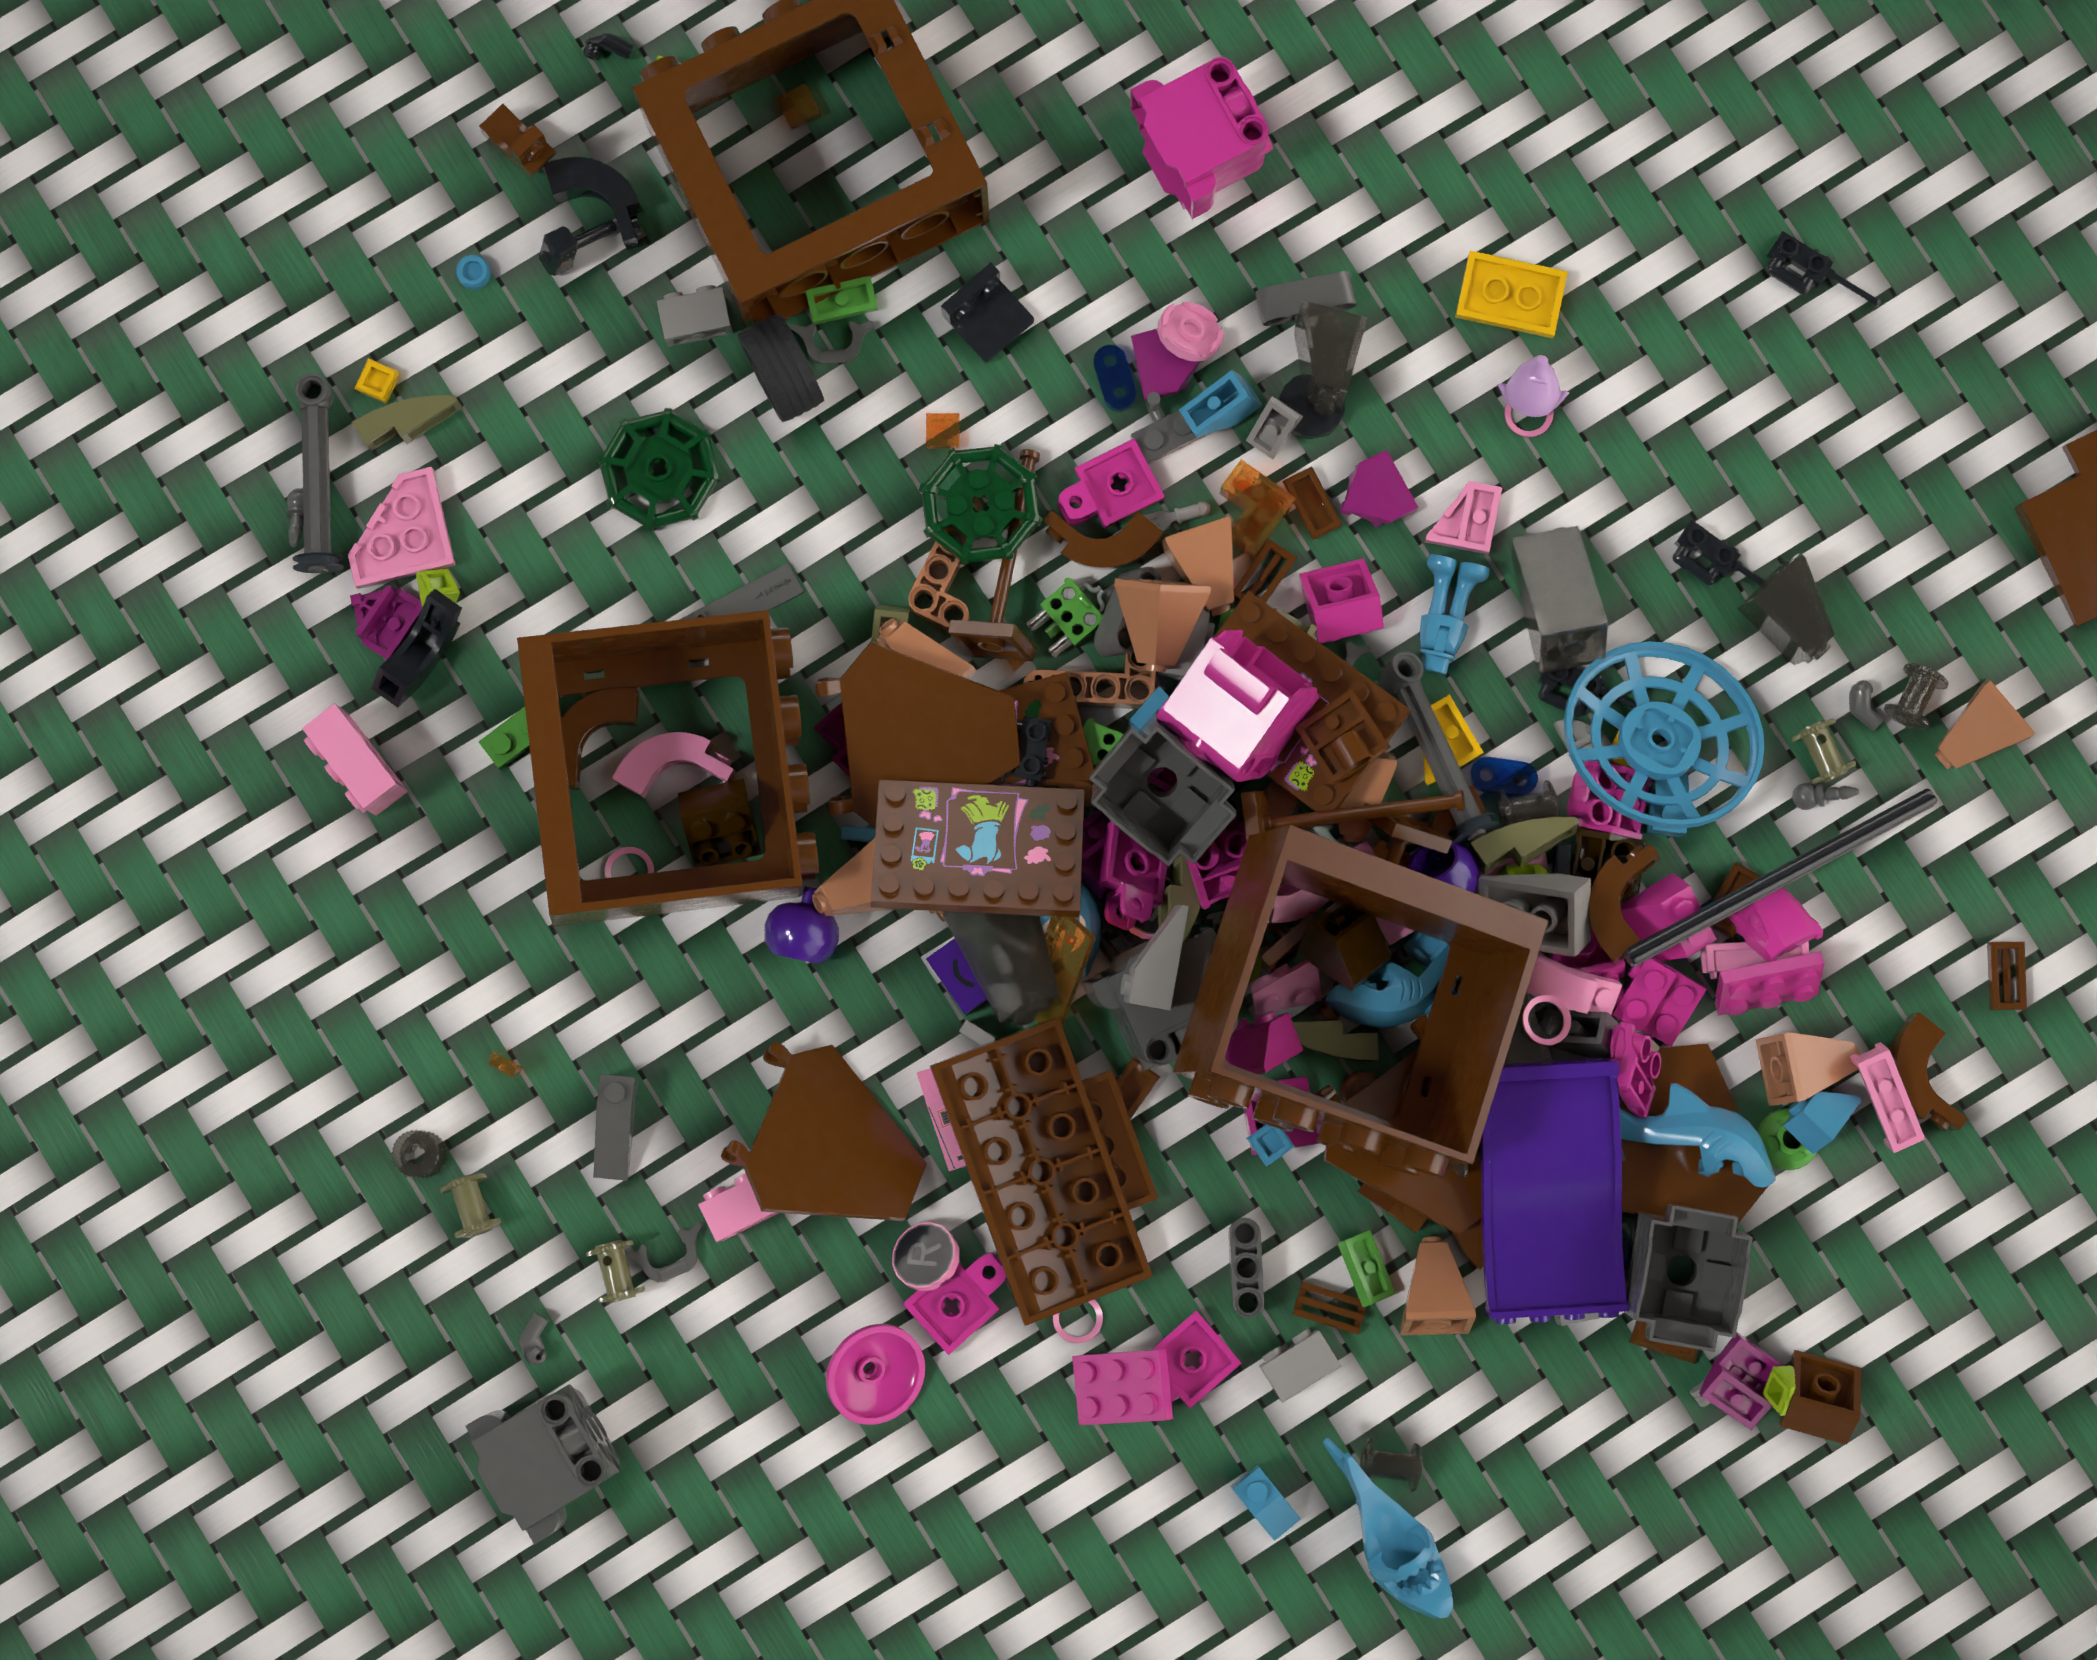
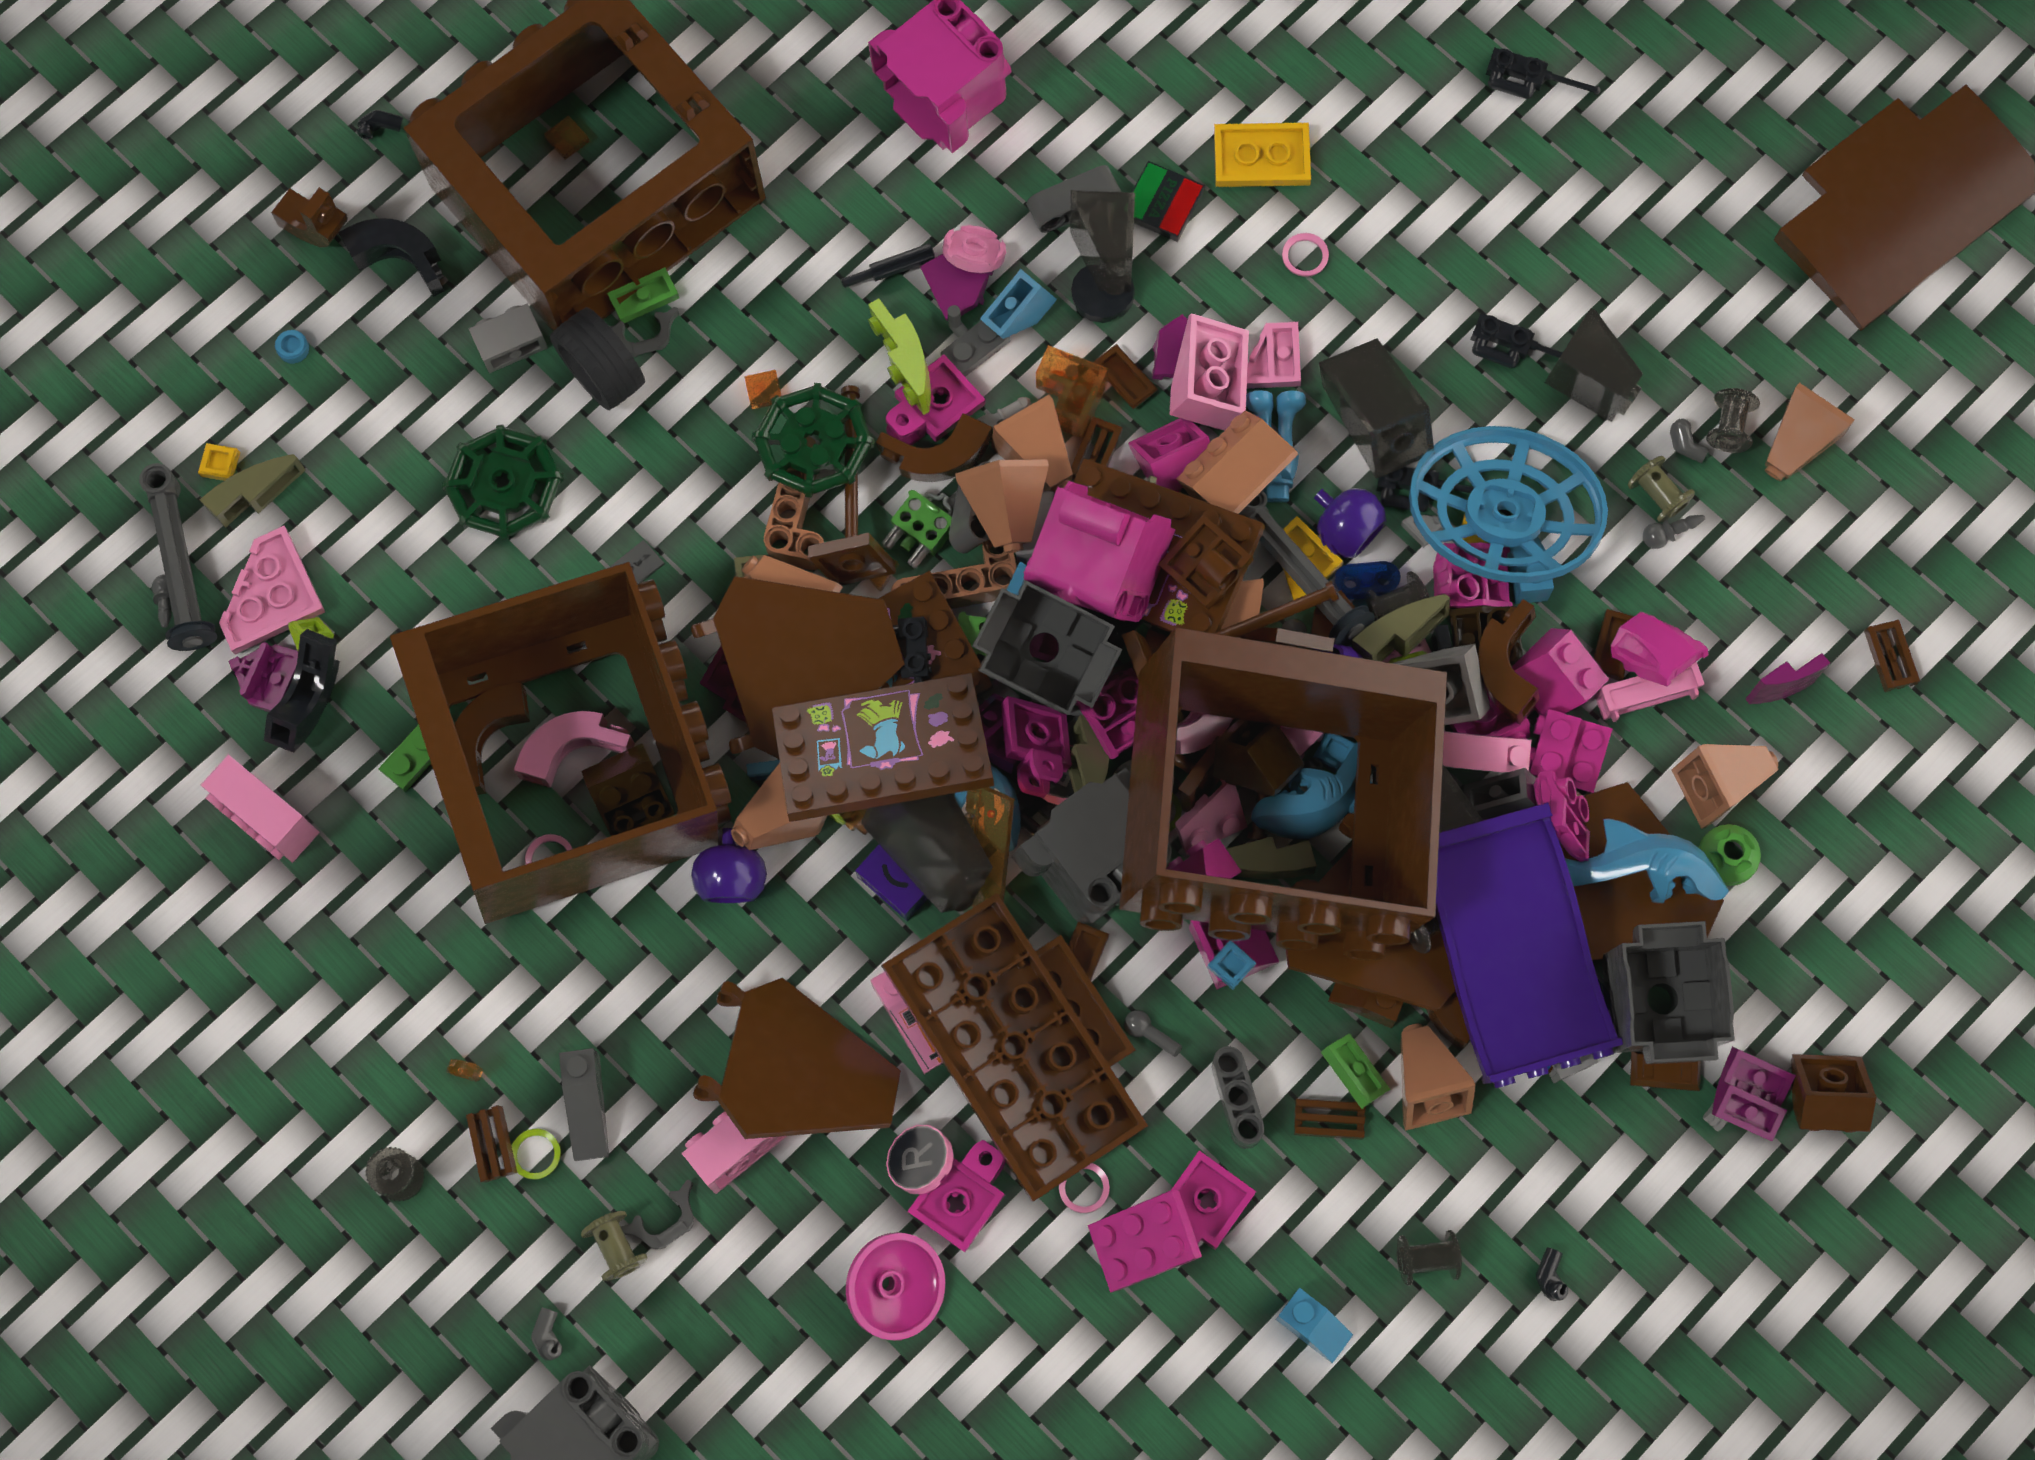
camera: 10 degrees left, 10 degrees down
olive hose [440,1173,501,1239] -> none
black piece [539,219,617,276] -> none
black bracket [941,262,1034,363] -> none
light grey tile [959,1020,996,1046] -> none
clear blue plate [1093,345,1137,412] -> none
light grey slope [1120,905,1189,1010] -> none
light grey slope [1246,396,1303,460] -> none
light grey brick [1259,1328,1341,1403] -> none
dark azure piece [1323,1438,1453,1619] -> none
lavender hat [1497,355,1569,417] -> none
bright pink piece [1522,995,1571,1045] -> none
black axle [1623,789,1937,967] -> none
dark pink plate [1715,951,1825,1016] -> none
lime slope [1762,1365,1796,1416] -> none
dark azure slope [1783,1092,1862,1154] -> none
bright pink container [1850,1042,1925,1153] -> none
reddish brown arch [1890,1012,1968,1131] -> none
none -> reddish brown tile [466,1105,517,1183]
none -> lime piece [512,1129,561,1180]
none -> black axle [841,243,935,288]
none -> lime slope [868,299,931,415]
none -> tile [1121,161,1205,242]
none -> dark grey bar [1124,1010,1182,1057]
none -> bright pink slope [1170,313,1249,431]
none -> nougat slope [1176,410,1298,514]
none -> dark purple piece [1314,488,1387,558]
none -> black arm [1536,1247,1568,1301]
none -> magenta slope [1745,653,1830,704]

